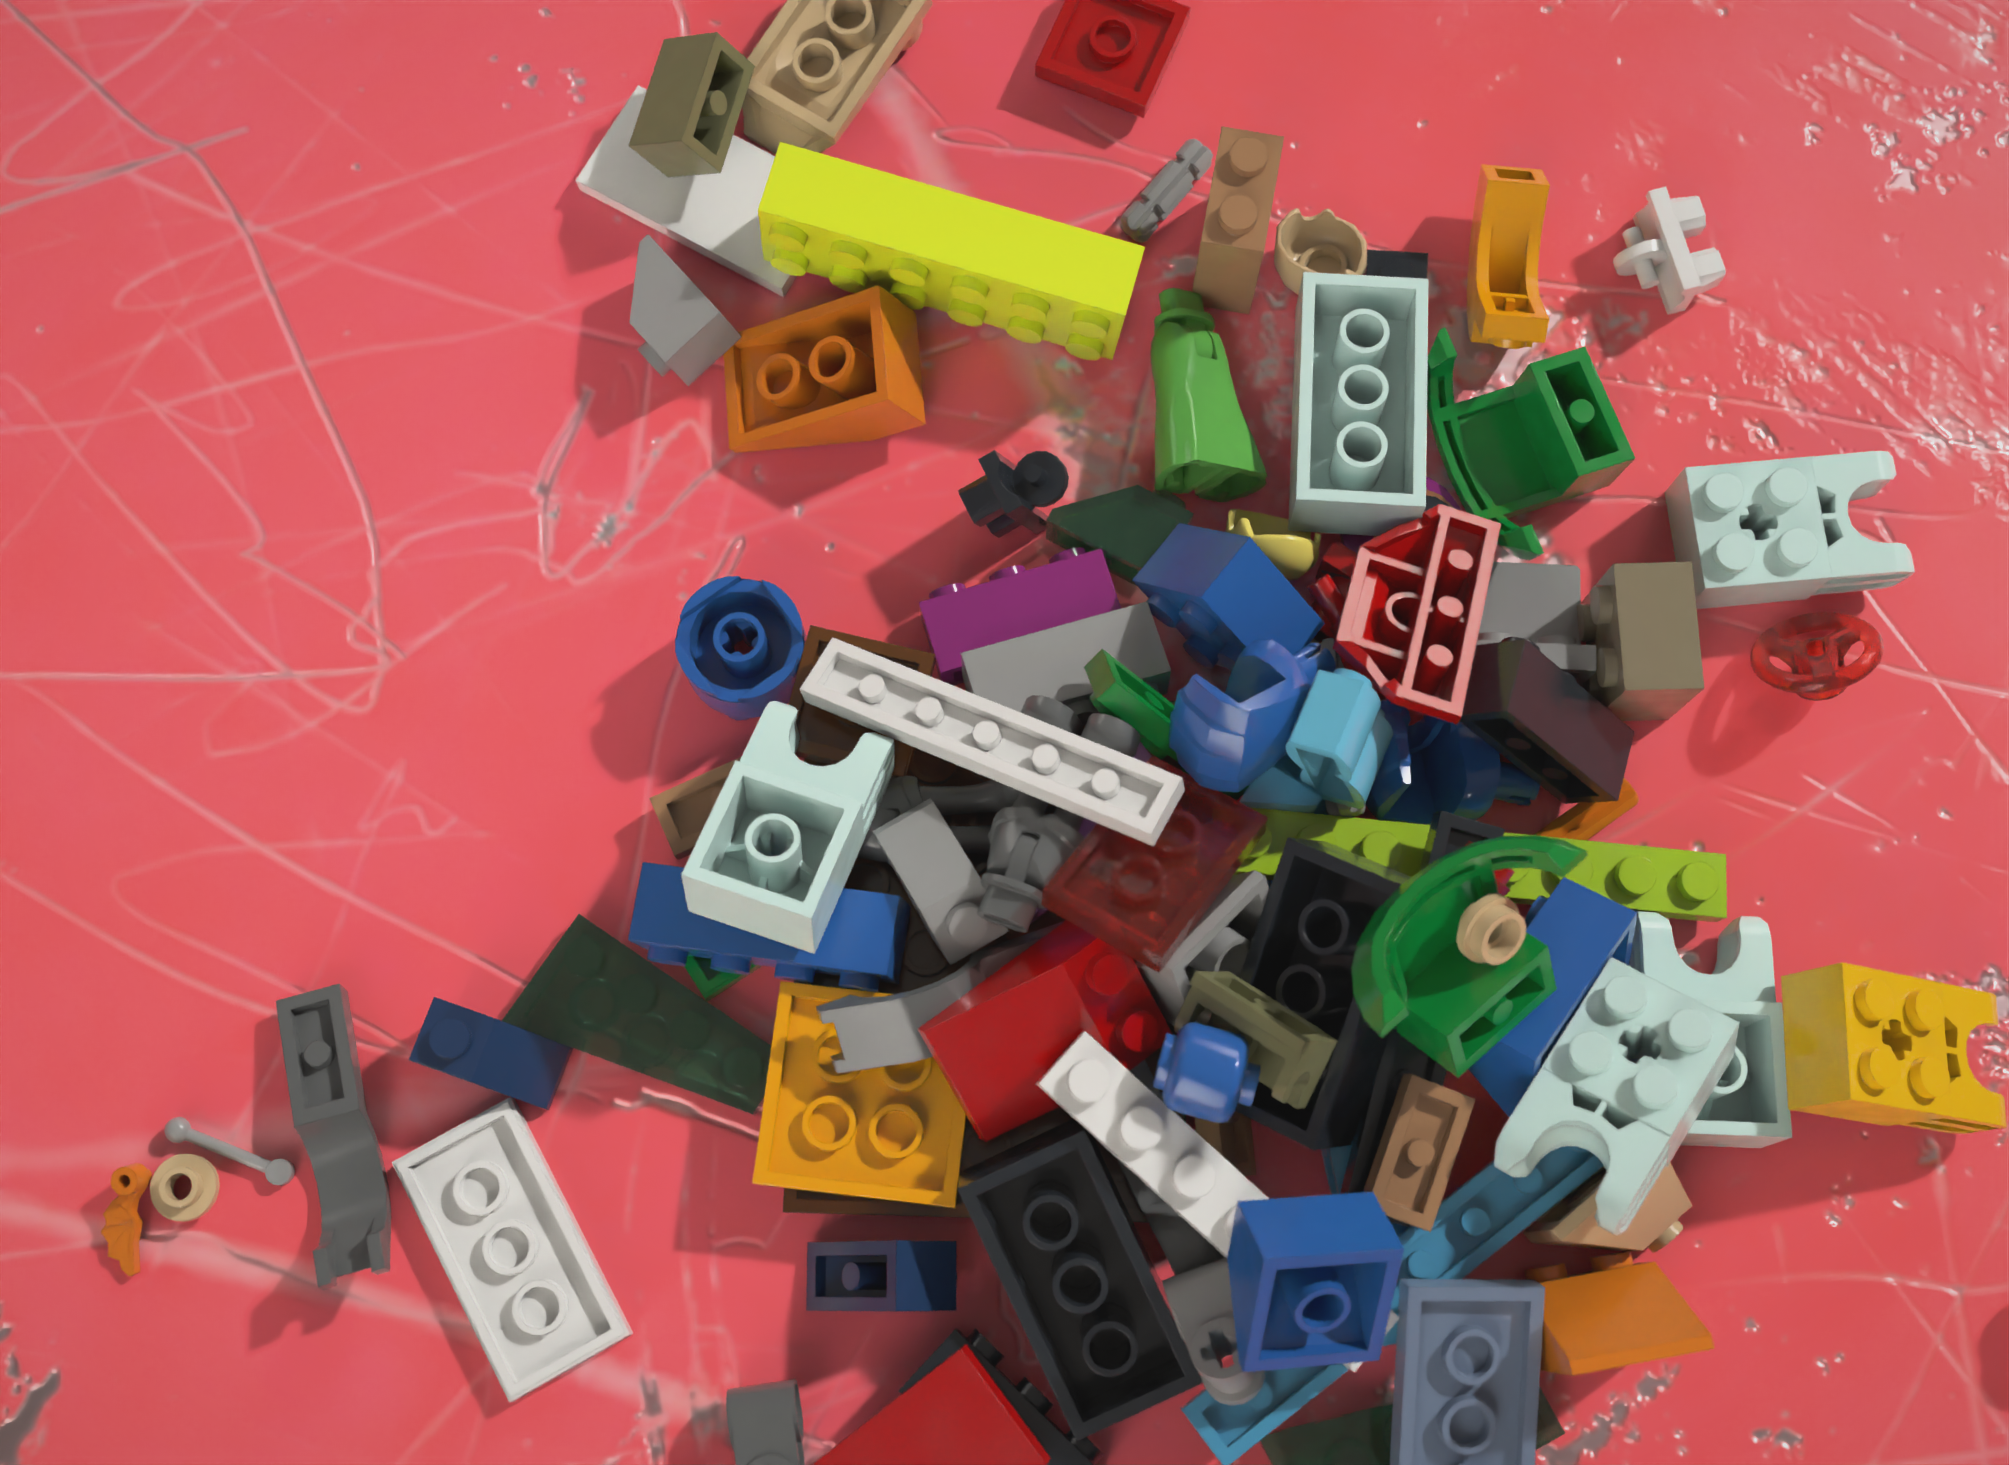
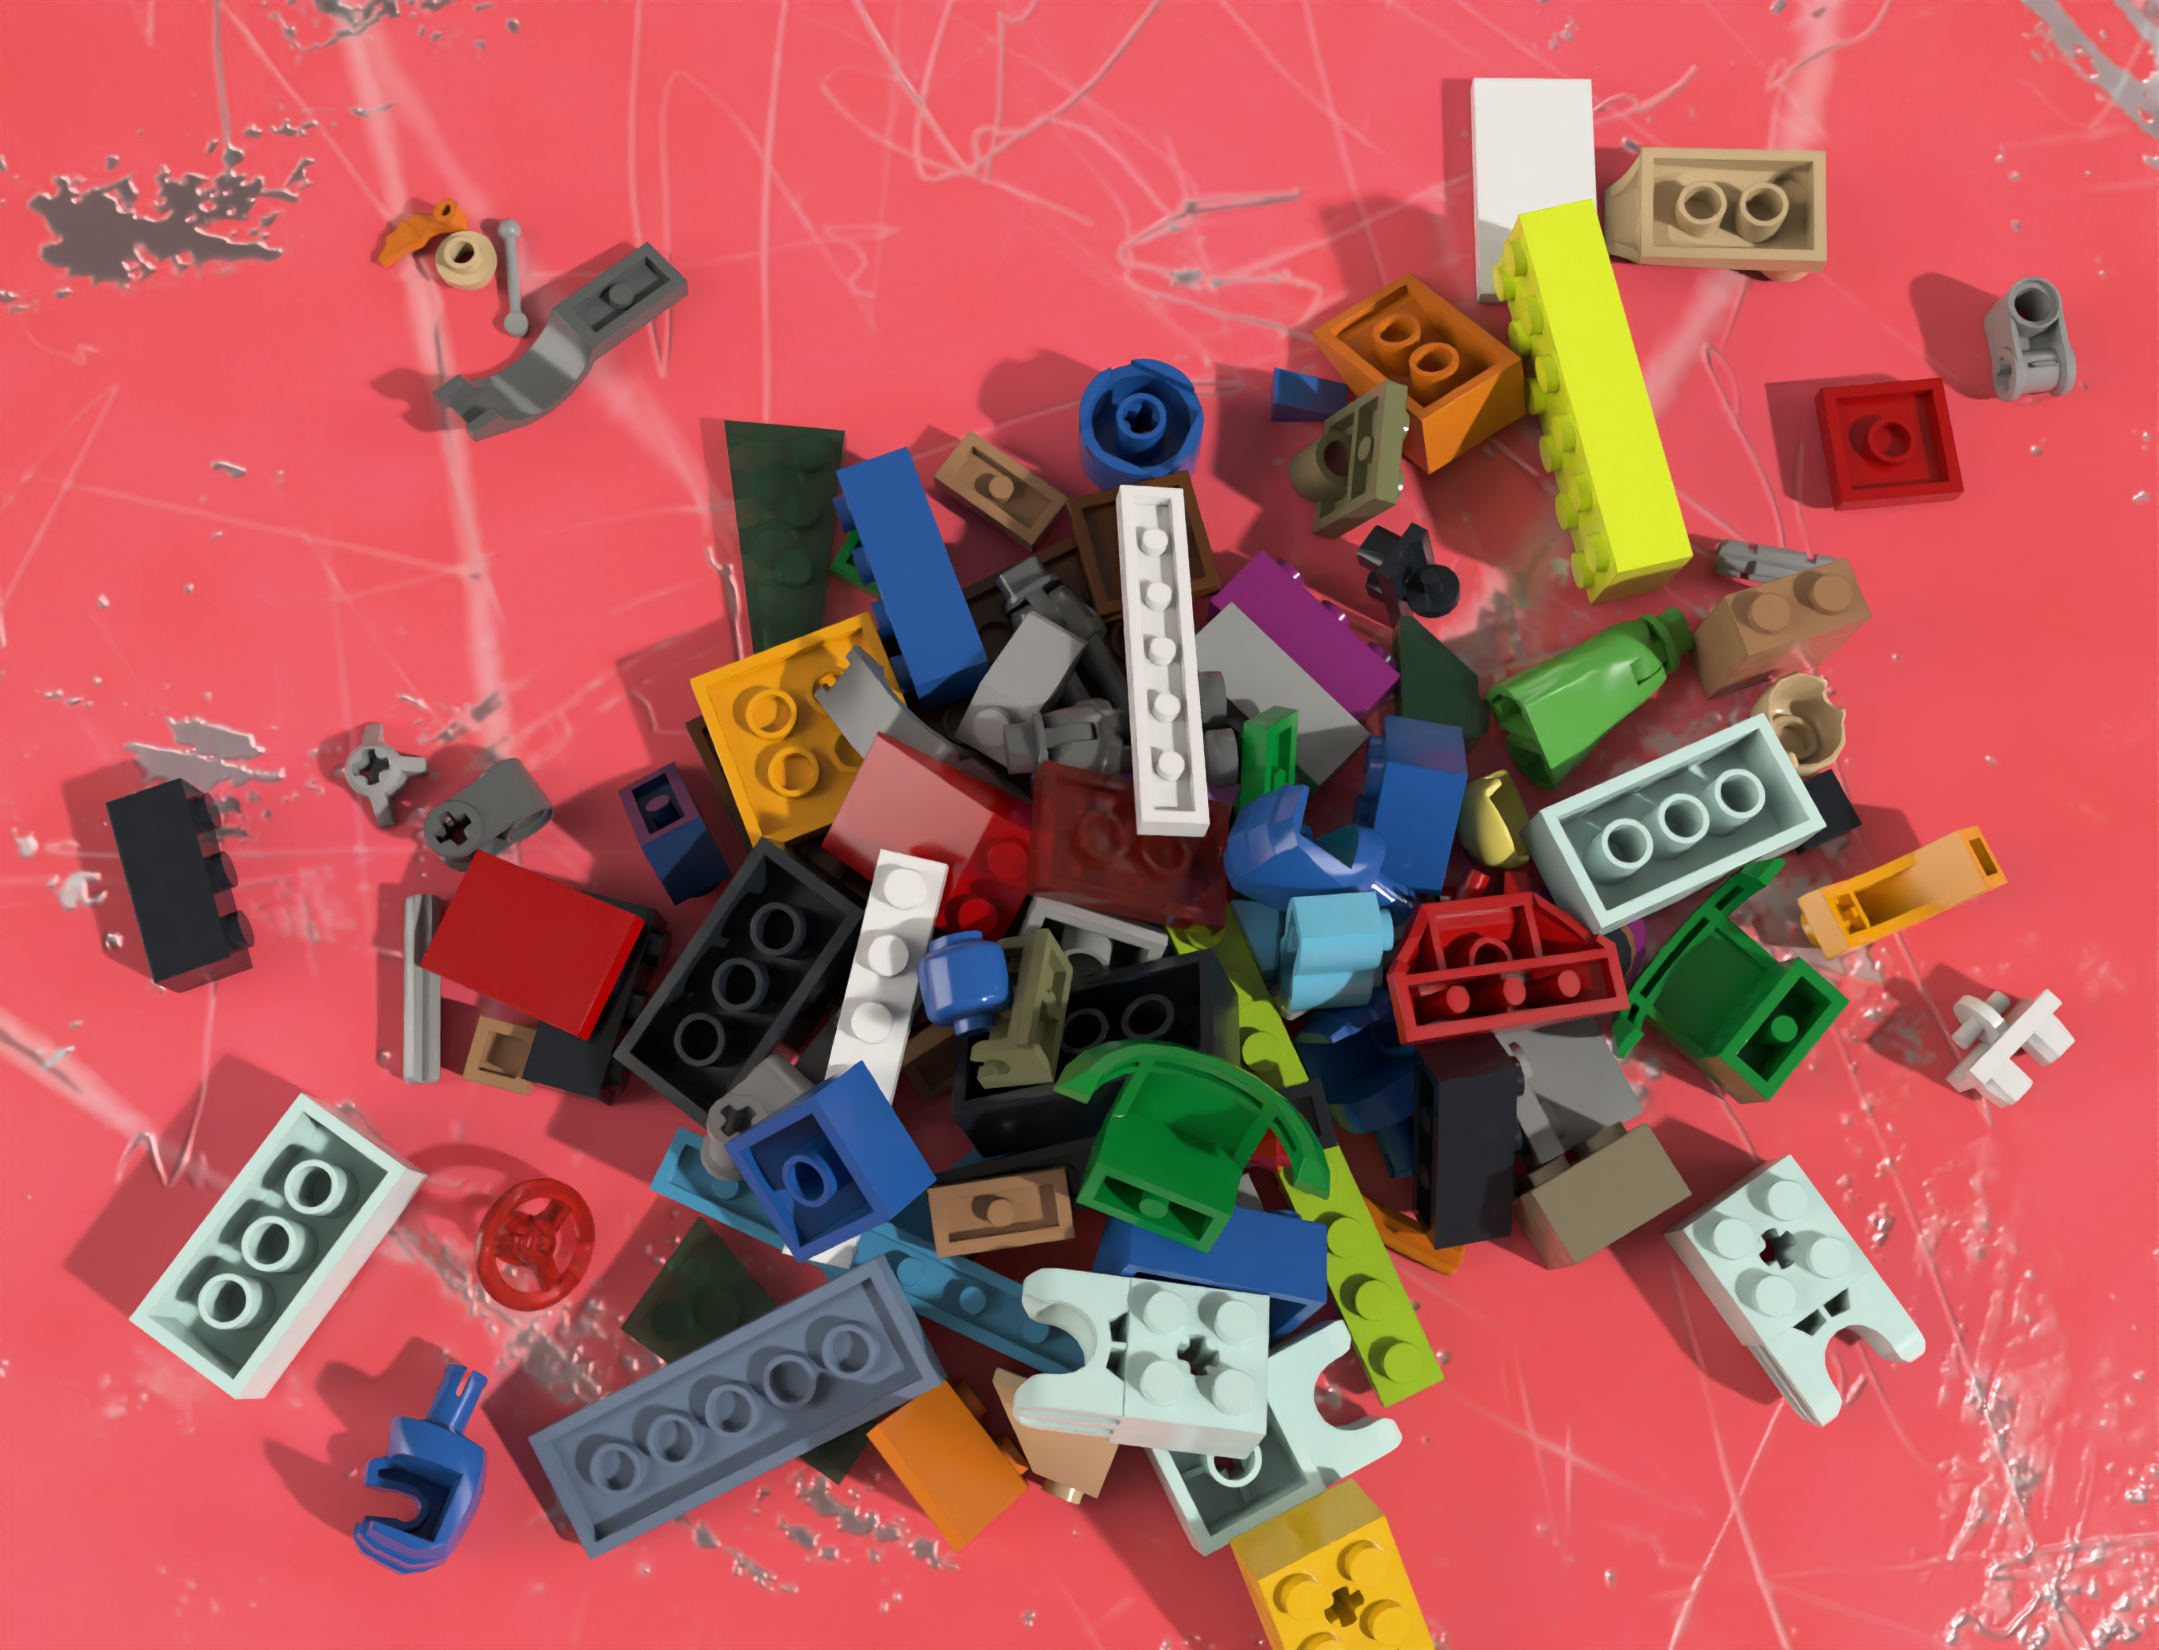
camera: 60 degrees right, 0 degrees up
white tile [392,1097,634,1402] -> none
dark blue slope [409,997,573,1110] -> none
olive brick [629,32,755,177] -> none
light grey slope [629,234,742,386] -> none
light aqua brick [681,701,894,954] -> none
tan plate [1457,894,1526,965] -> none
clear red piece [1750,612,1884,701] -> none
none -> blue piece [1271,367,1347,422]
none -> olive plate [1289,379,1410,540]

